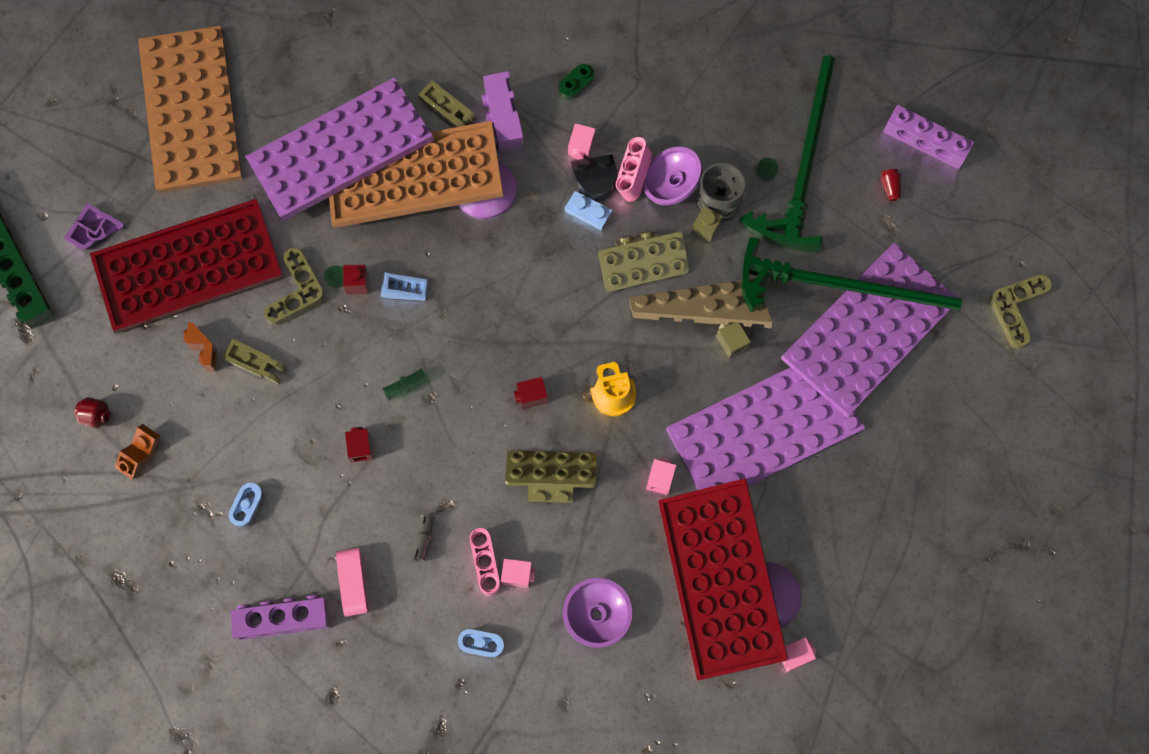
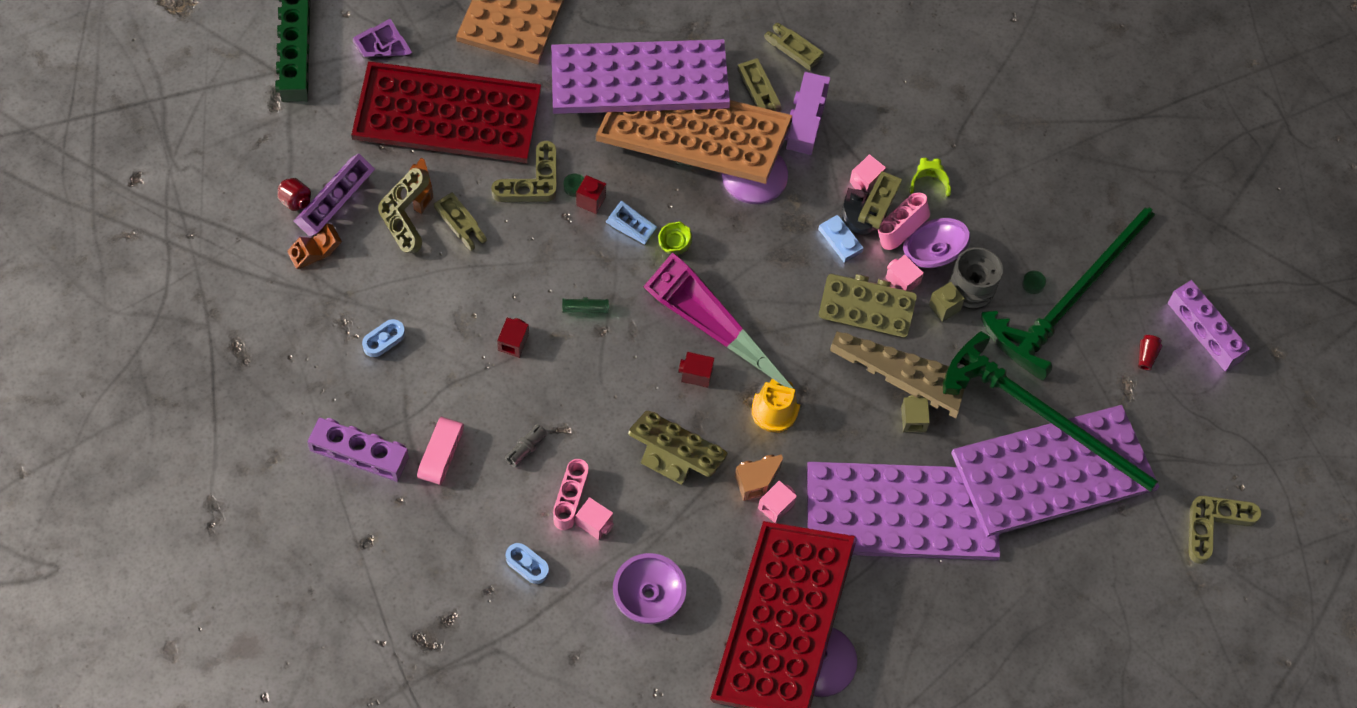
camera: 25 degrees right, 10 degrees down
dark green plate [559,64,594,100] -> none
none -> medium lavender brick [293,153,375,237]
none -> olive beam [378,168,430,253]
none -> magenta plate [643,253,794,389]
none -> lime hair [658,221,693,255]
none -> medium nougat slope [735,454,783,501]
none -> olive hinge [764,23,824,71]
none -> olive plate [858,171,902,230]
none -> bright pink brick [886,255,924,292]
none -> lime helmet [909,158,951,197]

